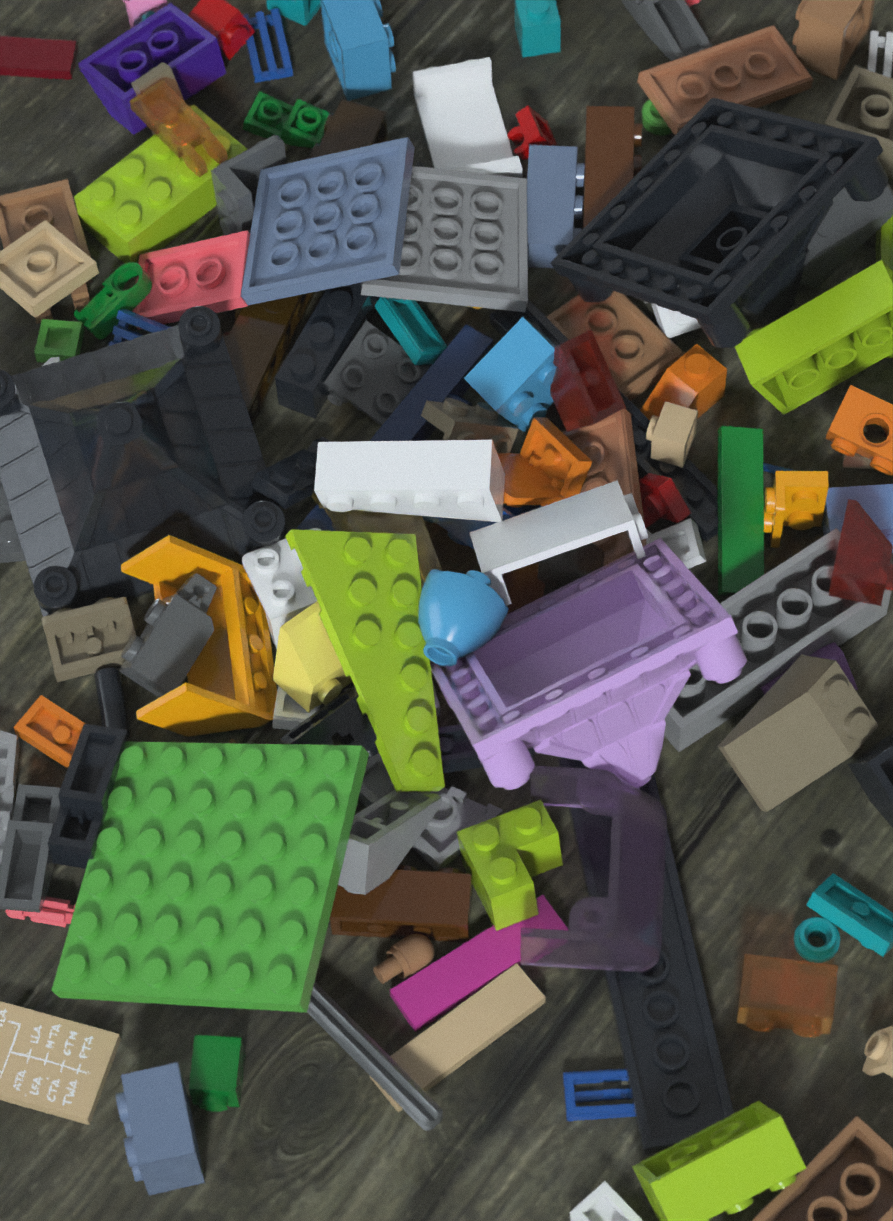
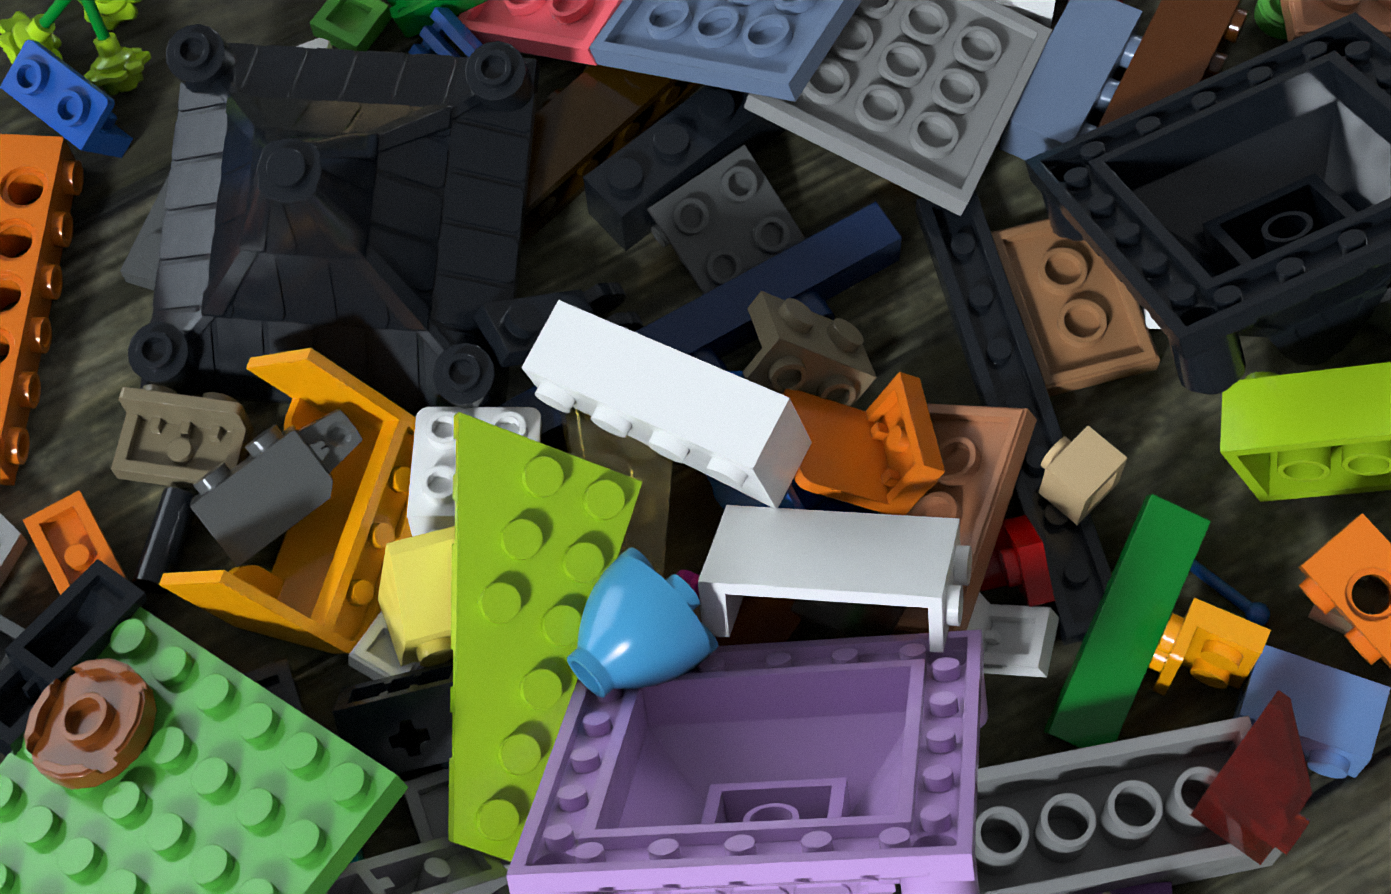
camera: 25 degrees right, 5 degrees up
teal tile [374,297,448,365] -> none
dark azure brick [464,317,583,433] -> none
clear red slope [550,329,626,432] -> none
orange slope [640,344,727,420] -> none
none -> dark orange tile [24,658,157,790]

